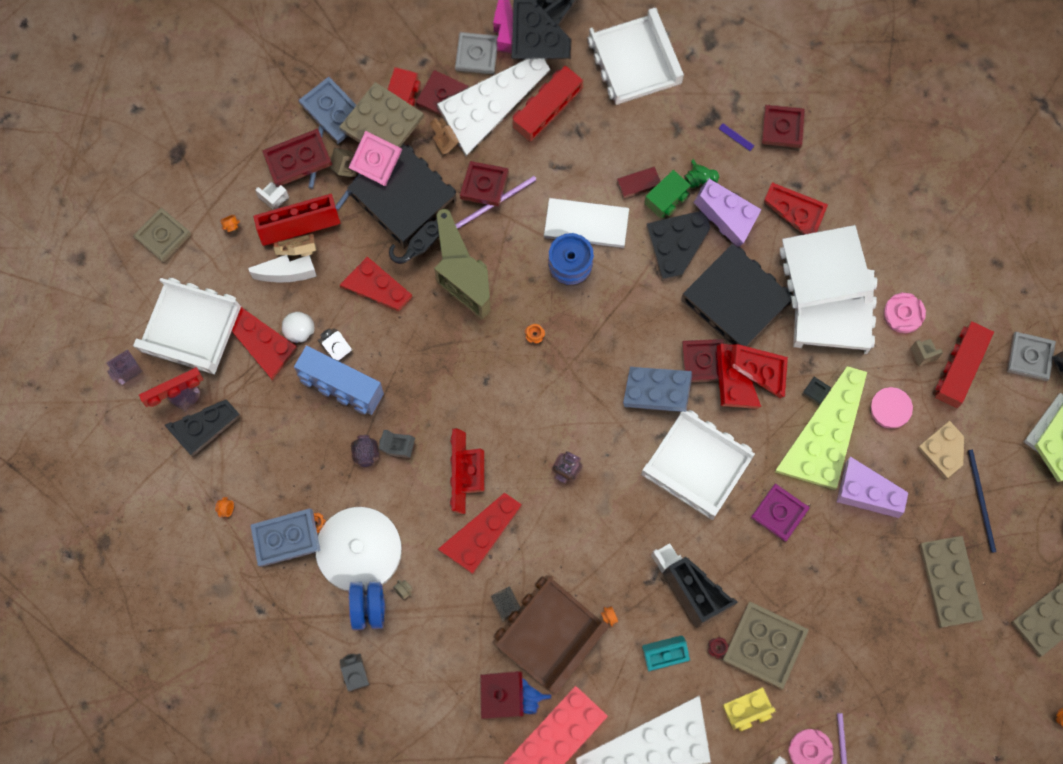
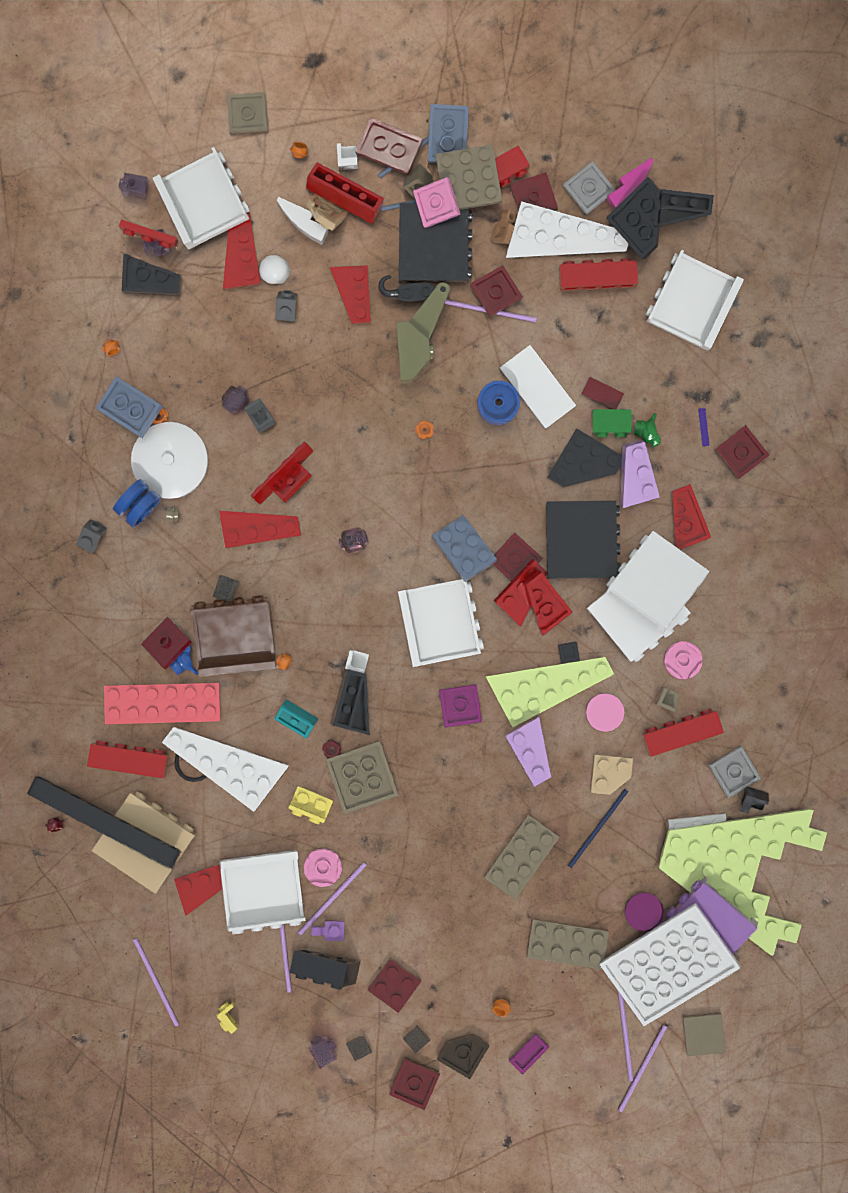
camera: 45 degrees right, 15 degrees up
medium blue brick [294,345,384,415] -> none

